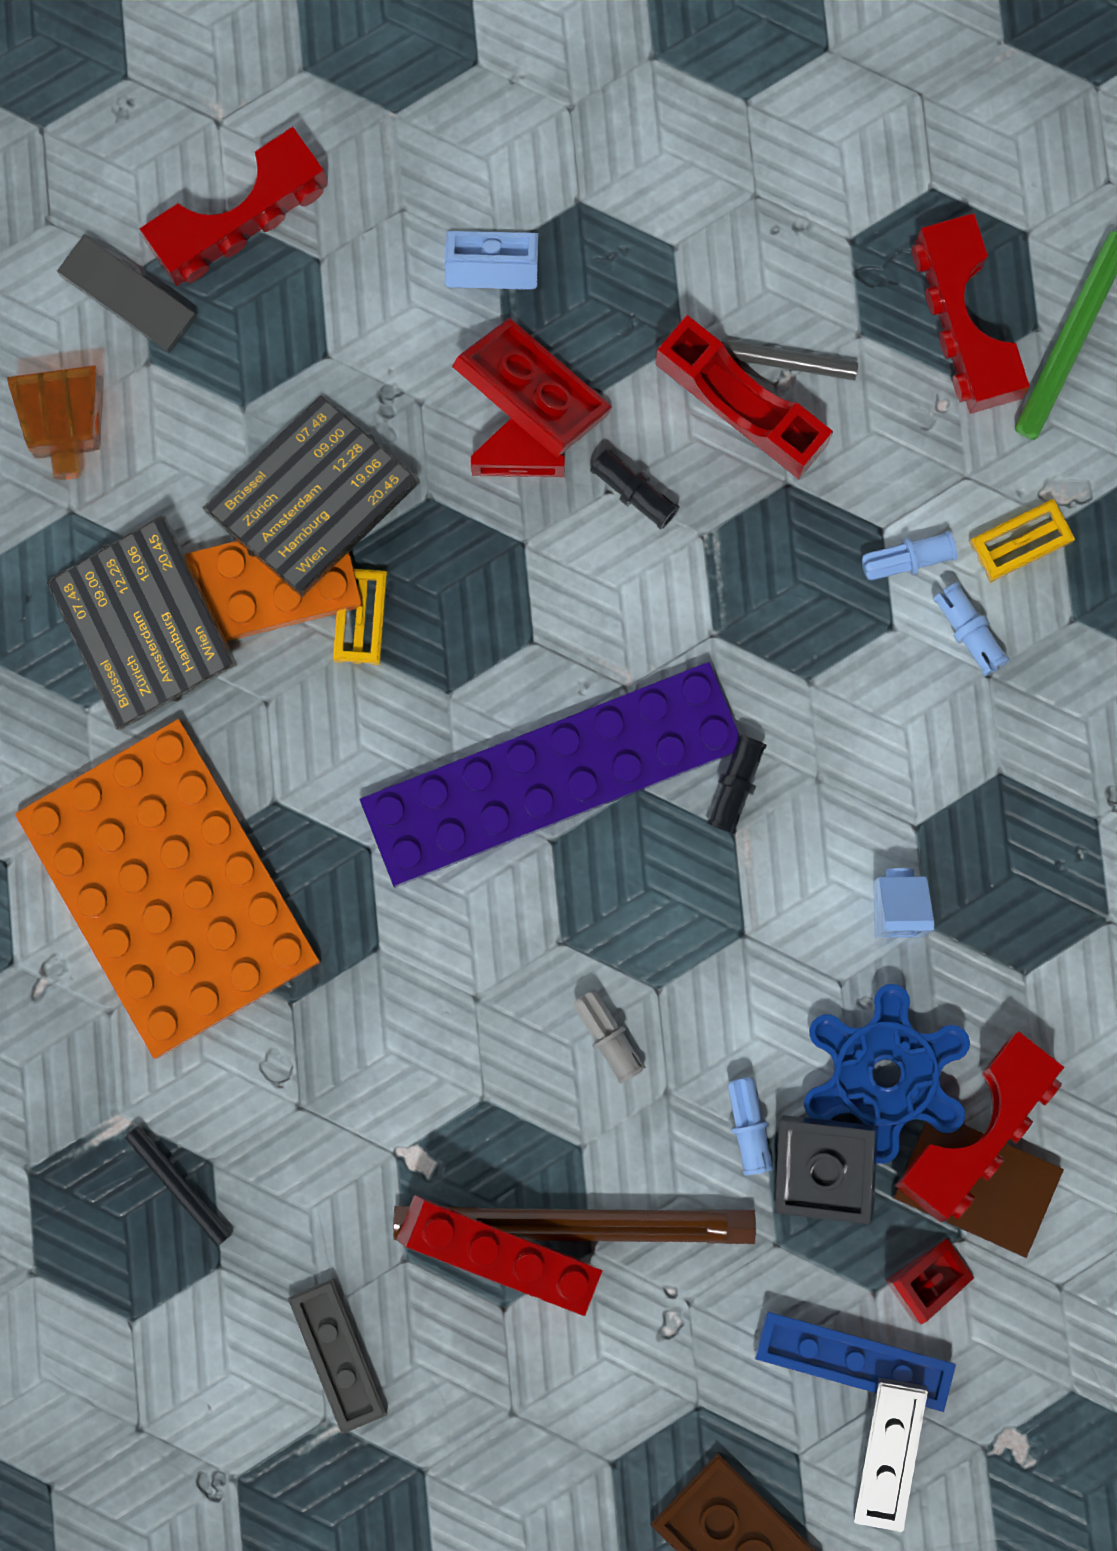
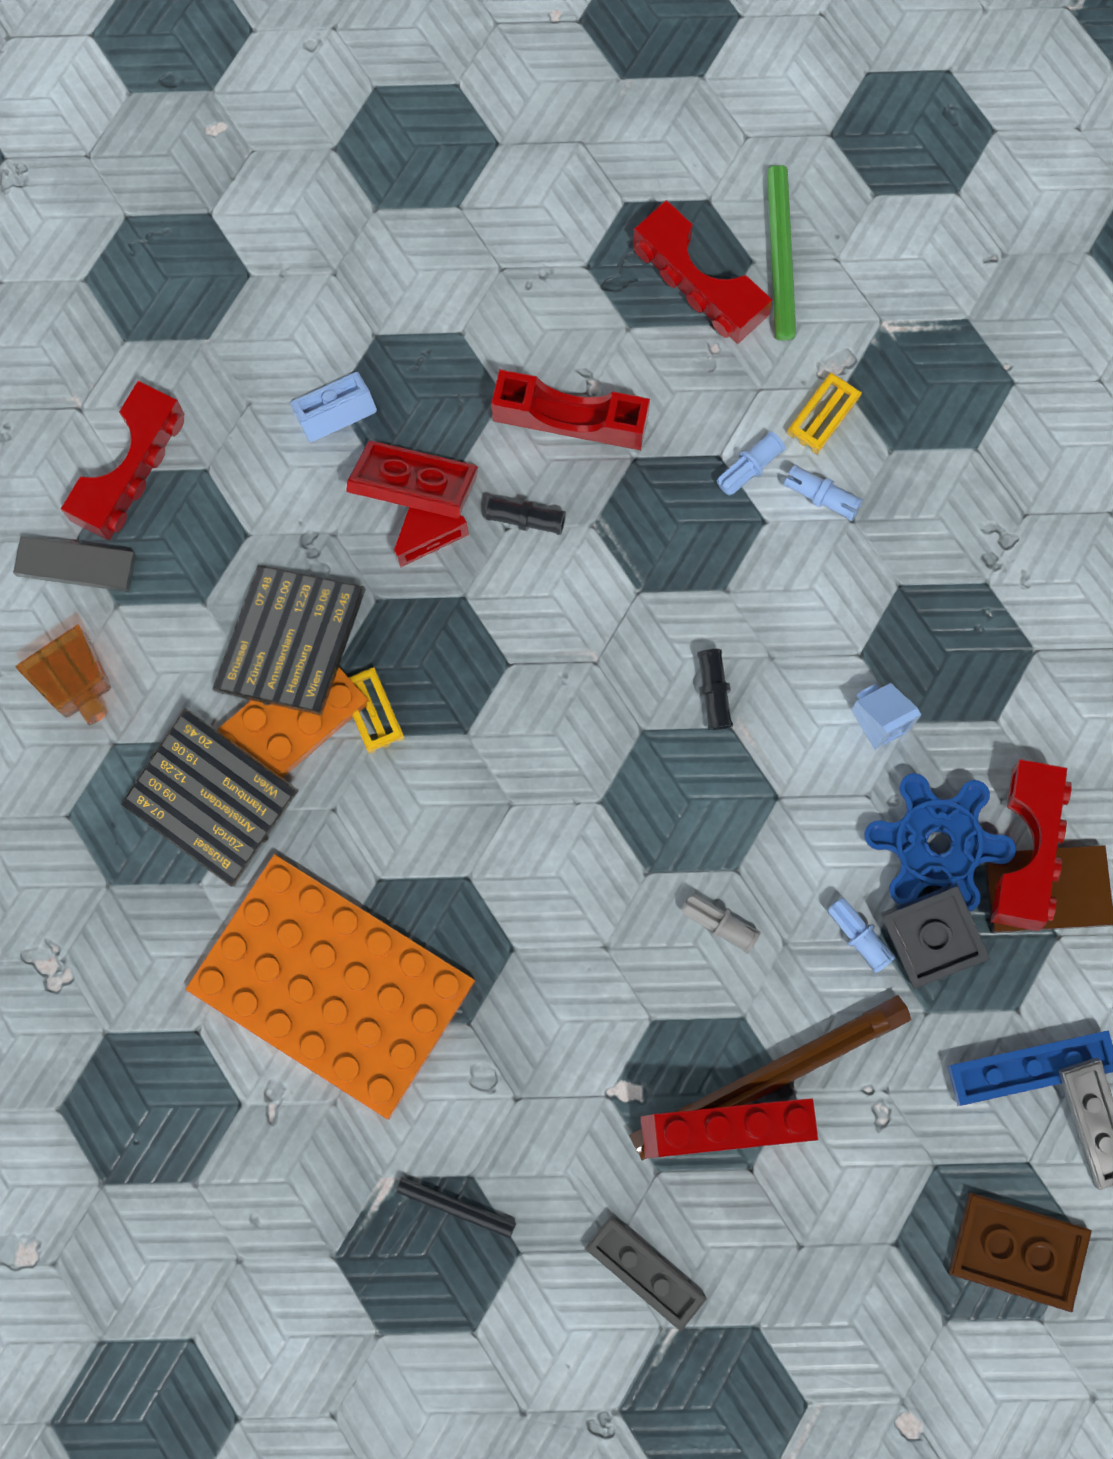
camera: 25 degrees left, 5 degrees down
dark purple plate [359,662,739,888] -> none
dark grey bar [721,339,858,381] -> none
red slope [885,1238,974,1325] -> none

